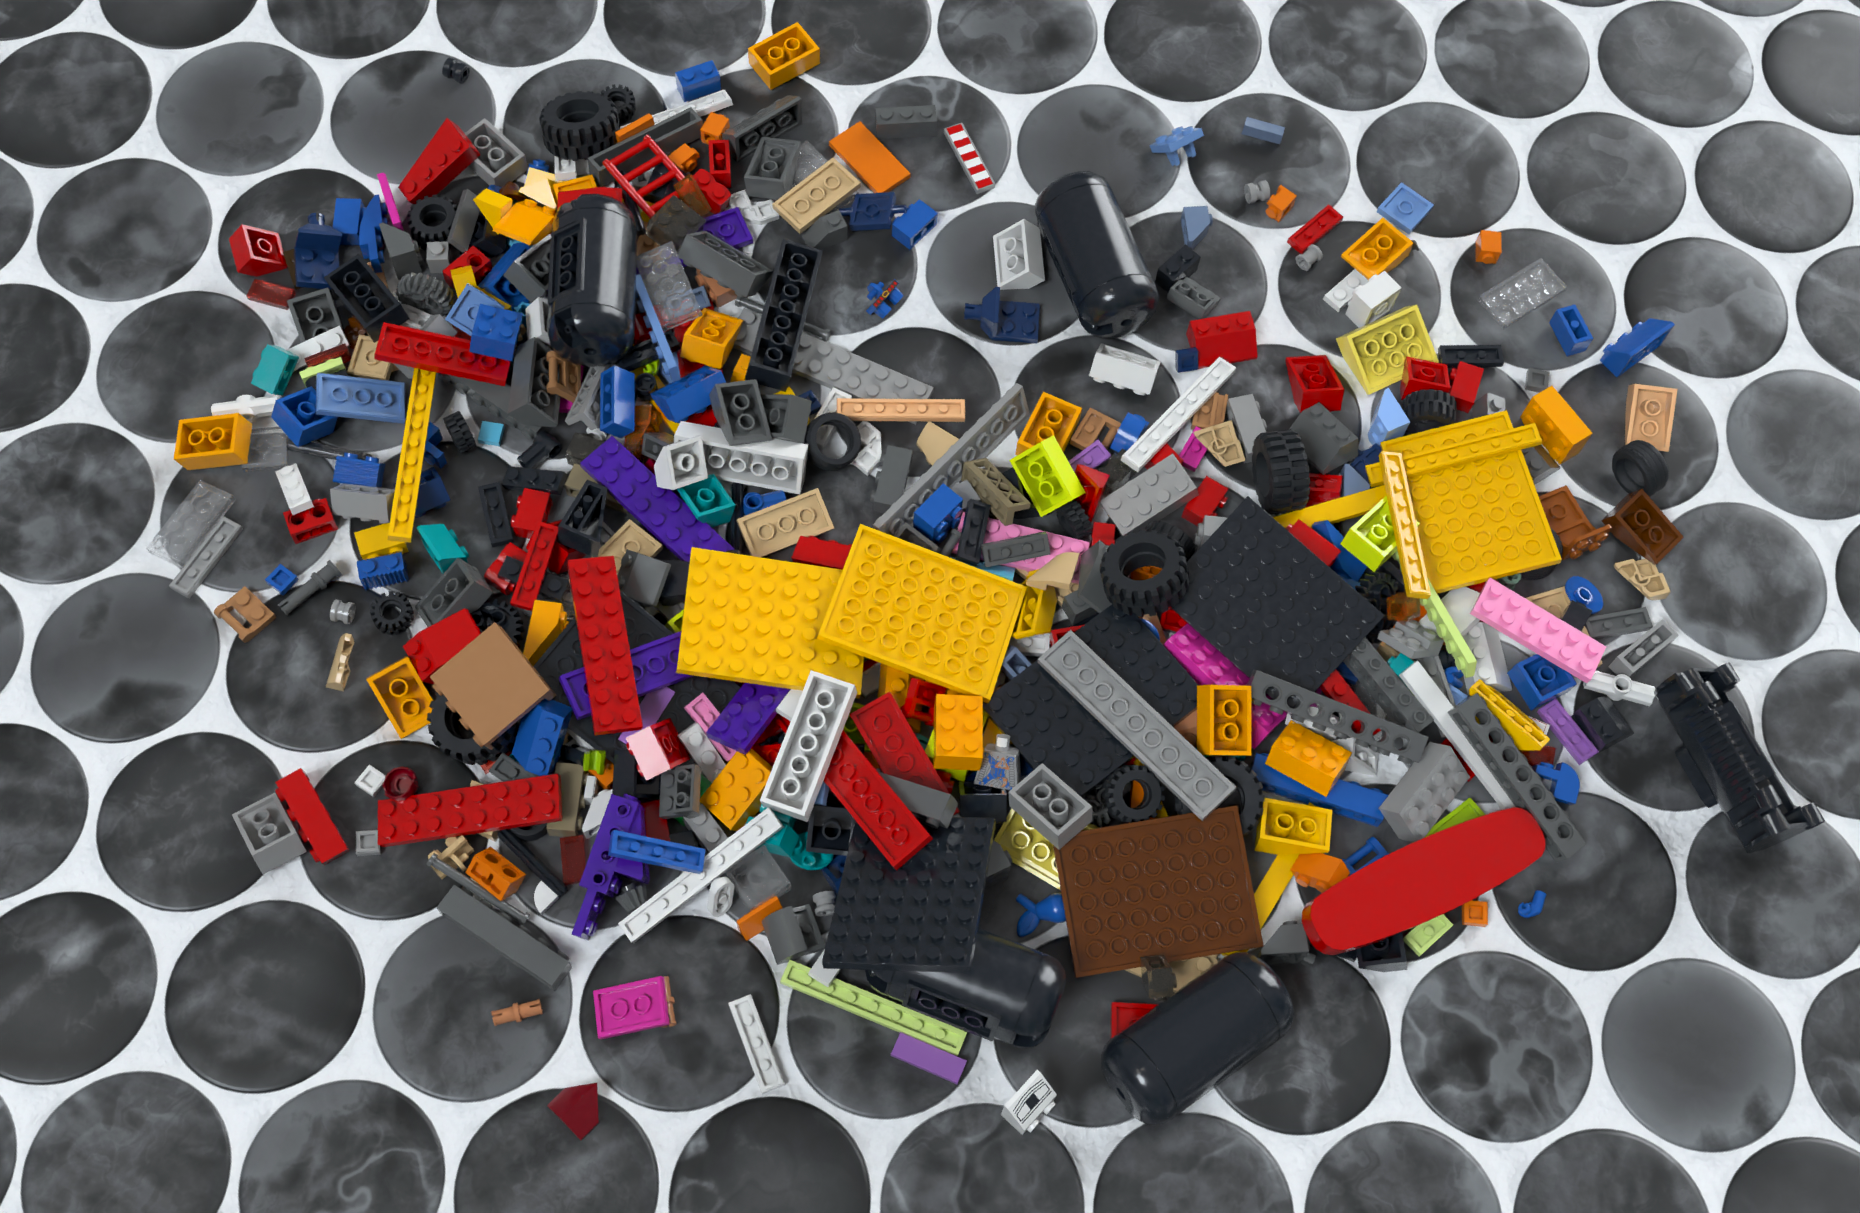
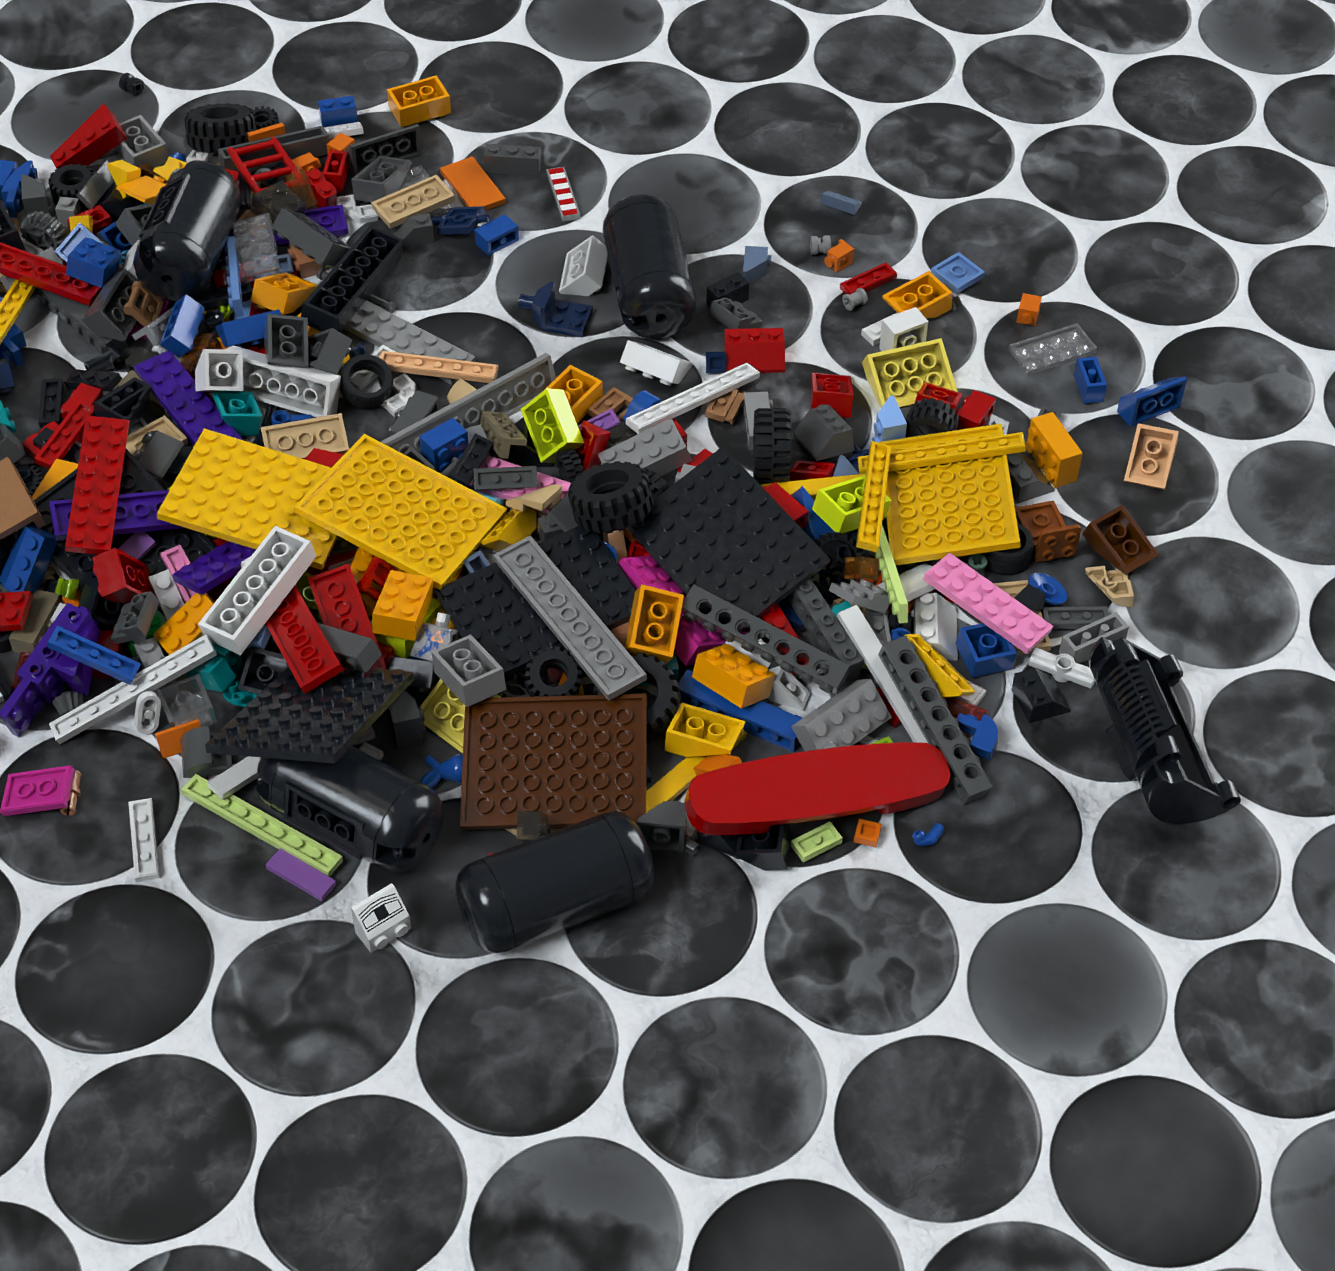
camera: 15 degrees right, 15 degrees down
dark pink tile [377,172,404,231] -> none
black tyre [443,411,476,454] -> none
medium azure tile [478,421,505,446] -> none
blue hips [866,279,904,319] -> none
medium blue plate [1149,126,1204,166] -> none
dark pink plate [1179,426,1208,472] -> none
tan slope [1193,420,1245,467] -> none
black plate [1438,345,1504,368] -> none
medium lavender tile [1537,699,1599,765] -> none
black tyre [1612,440,1669,497] -> none

